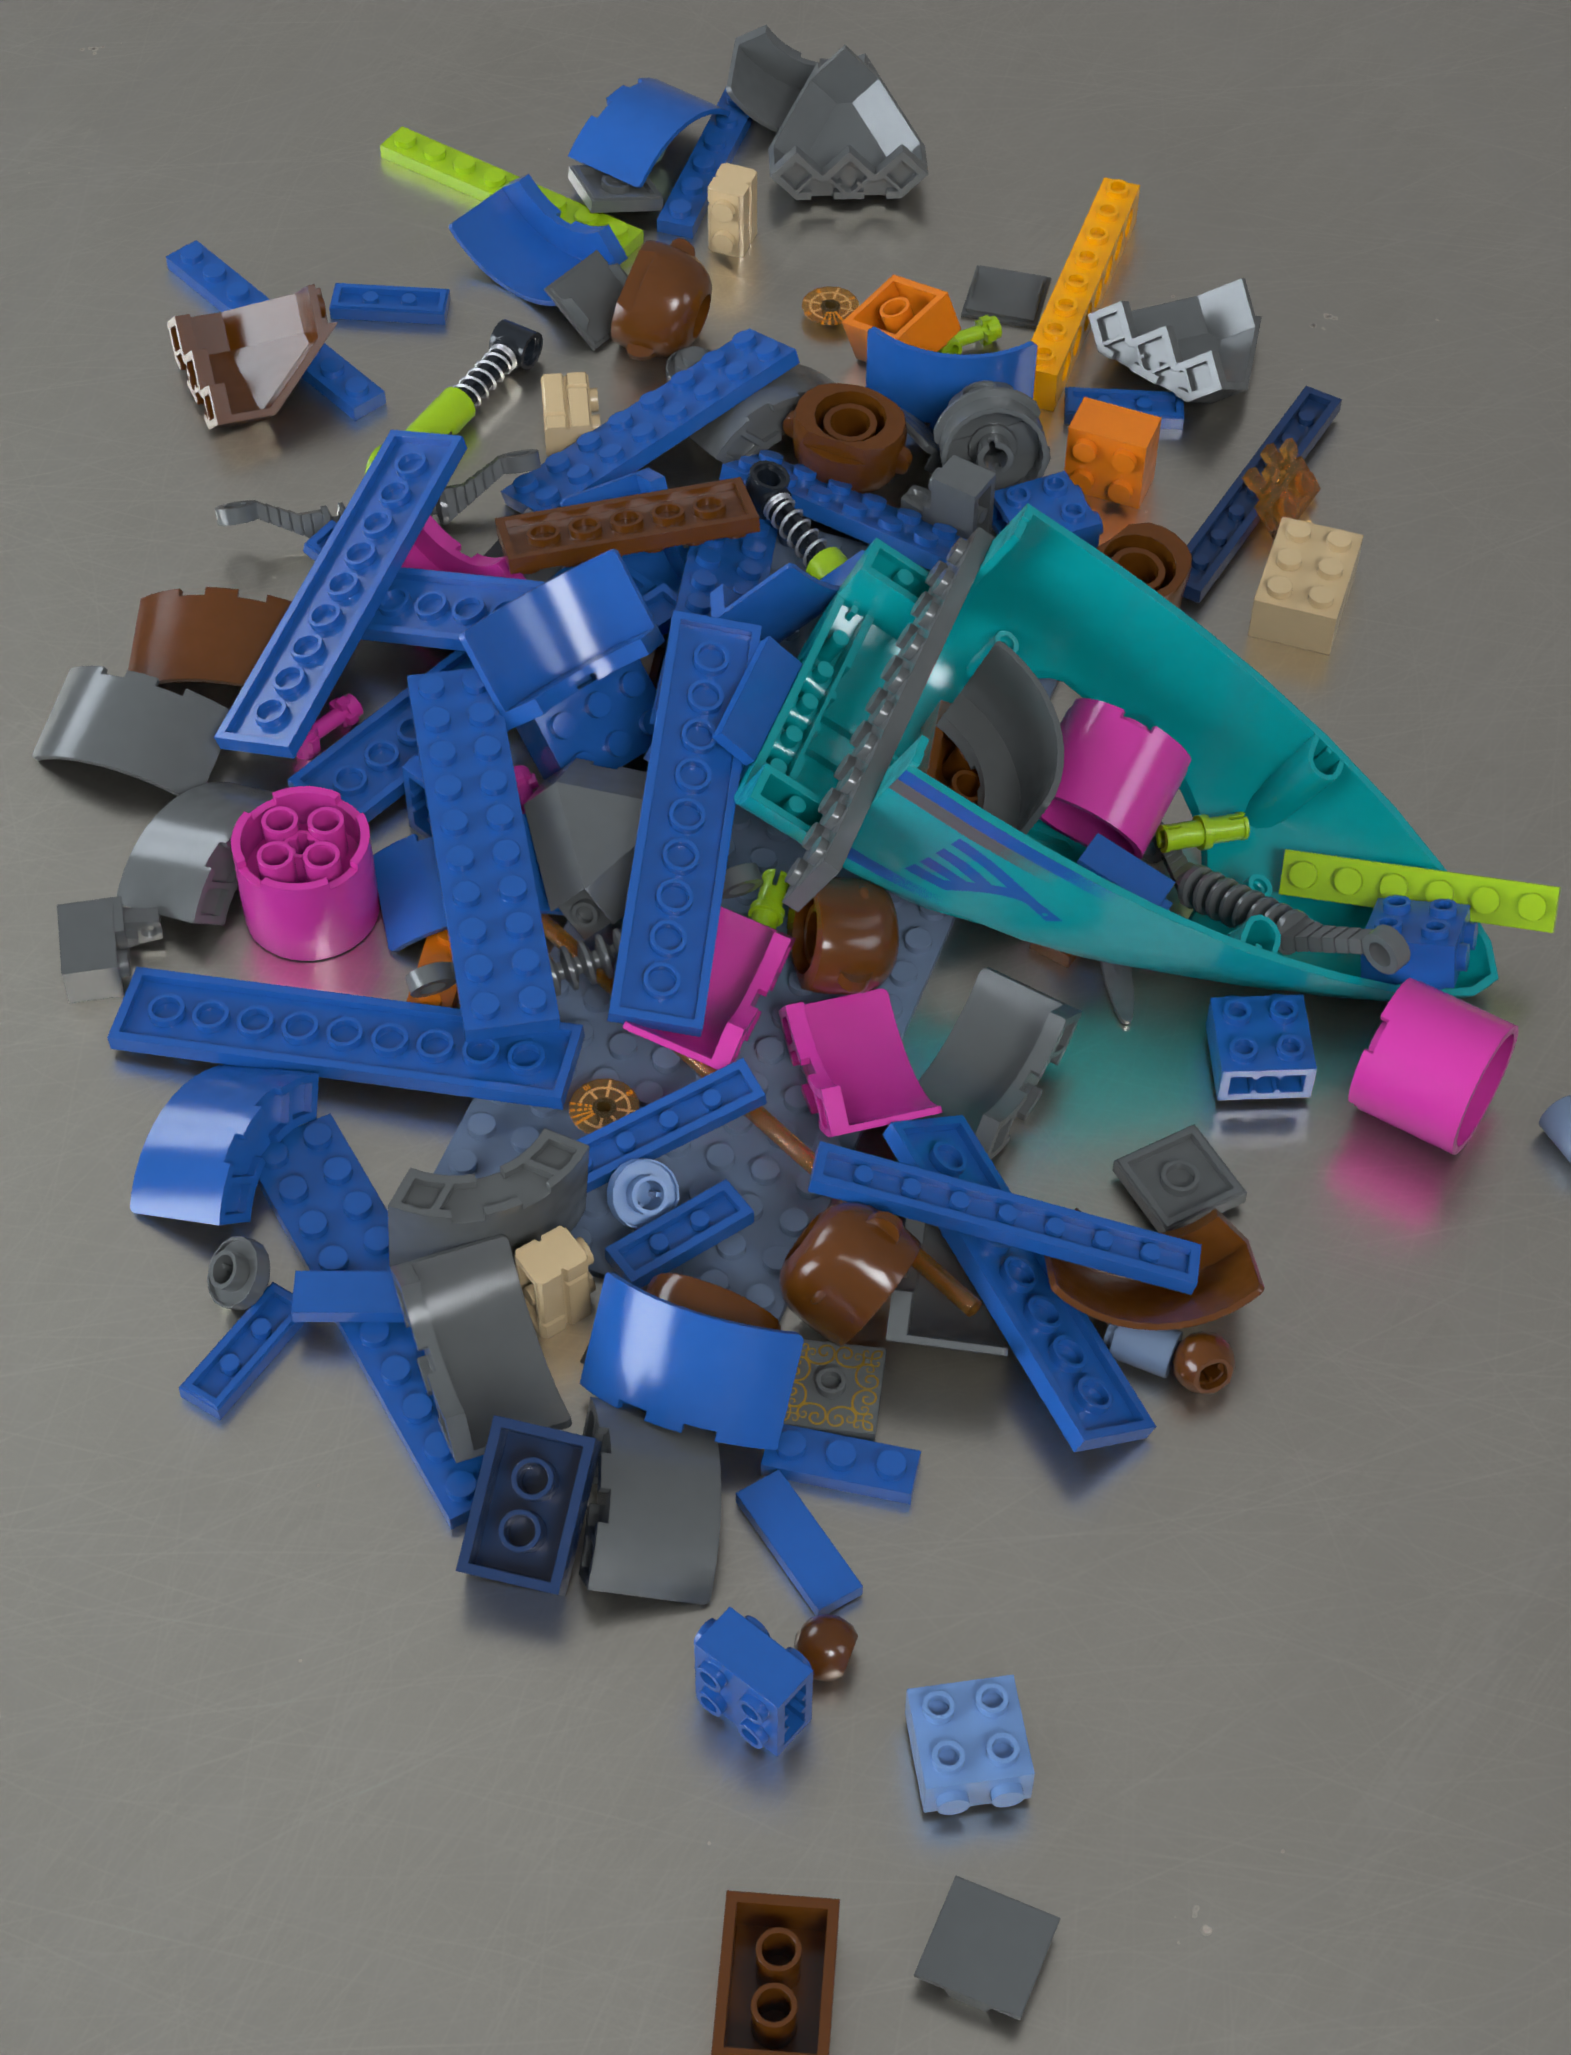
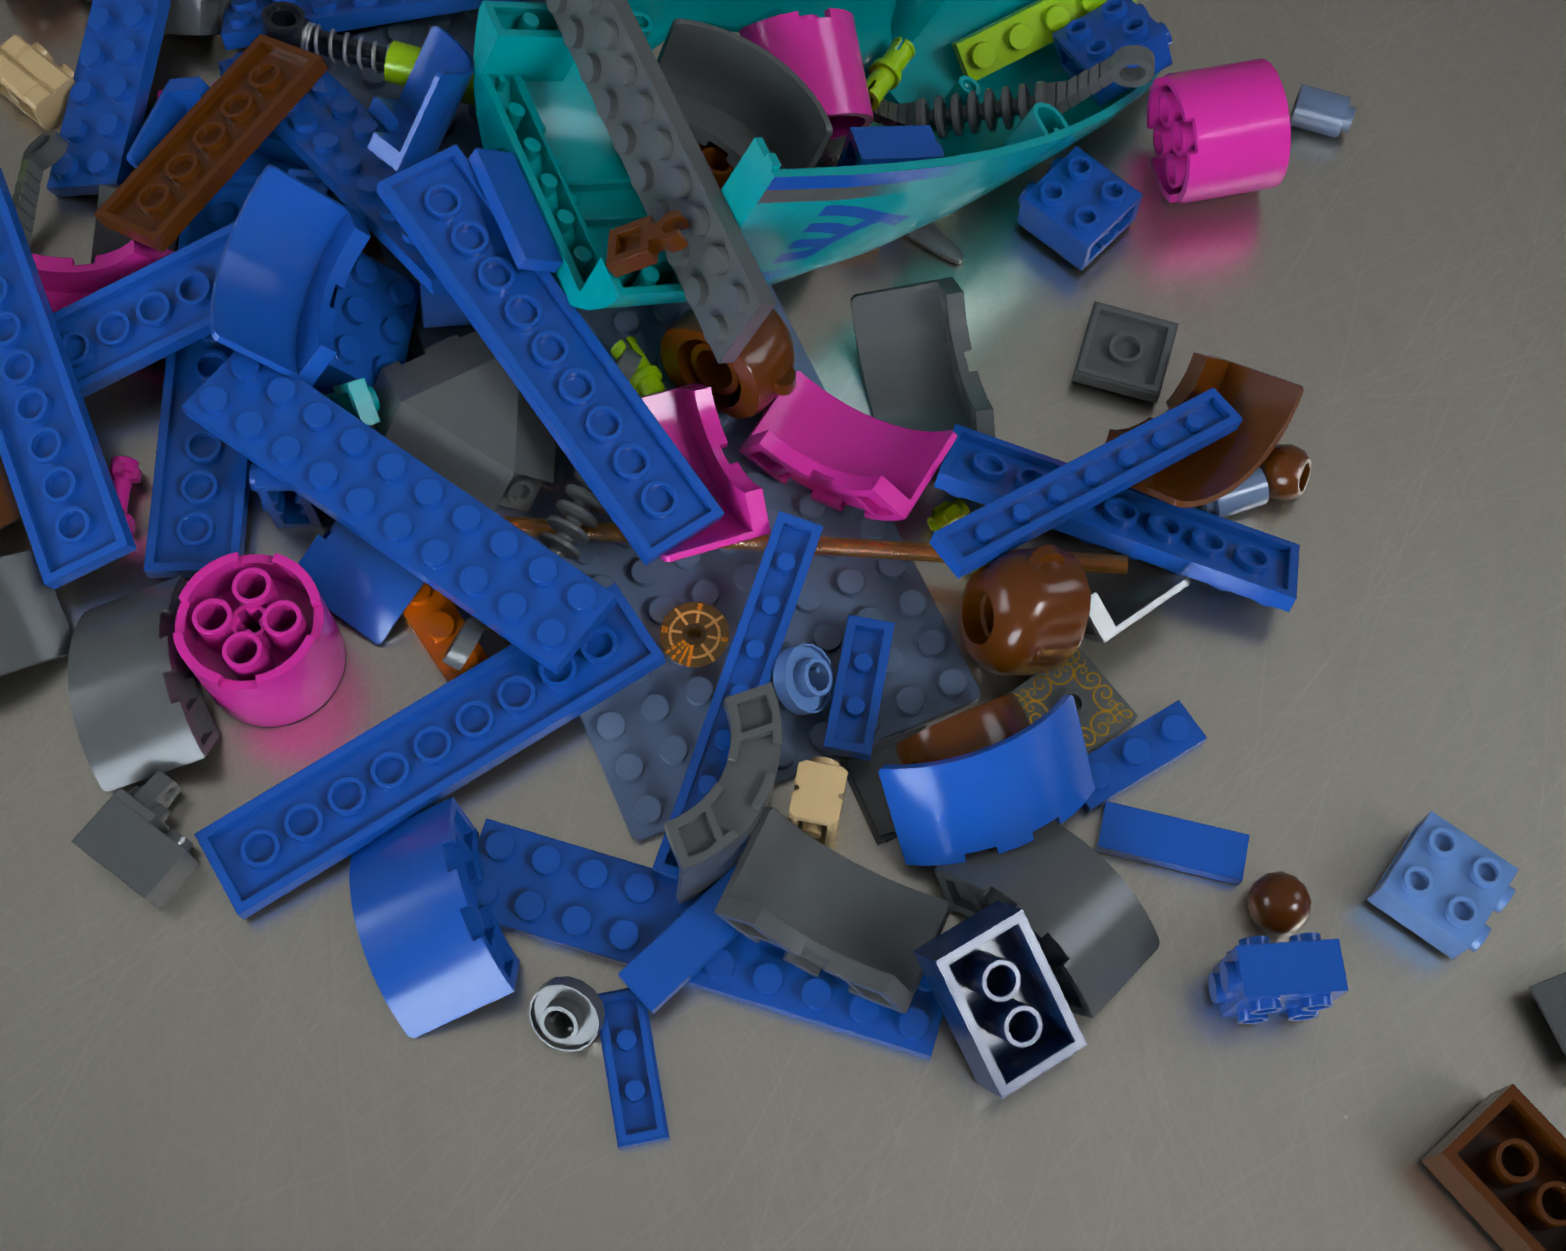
camera: 45 degrees left, 15 degrees up
none -> teal plate [327,377,380,426]
none -> reddish brown plate [606,210,689,278]

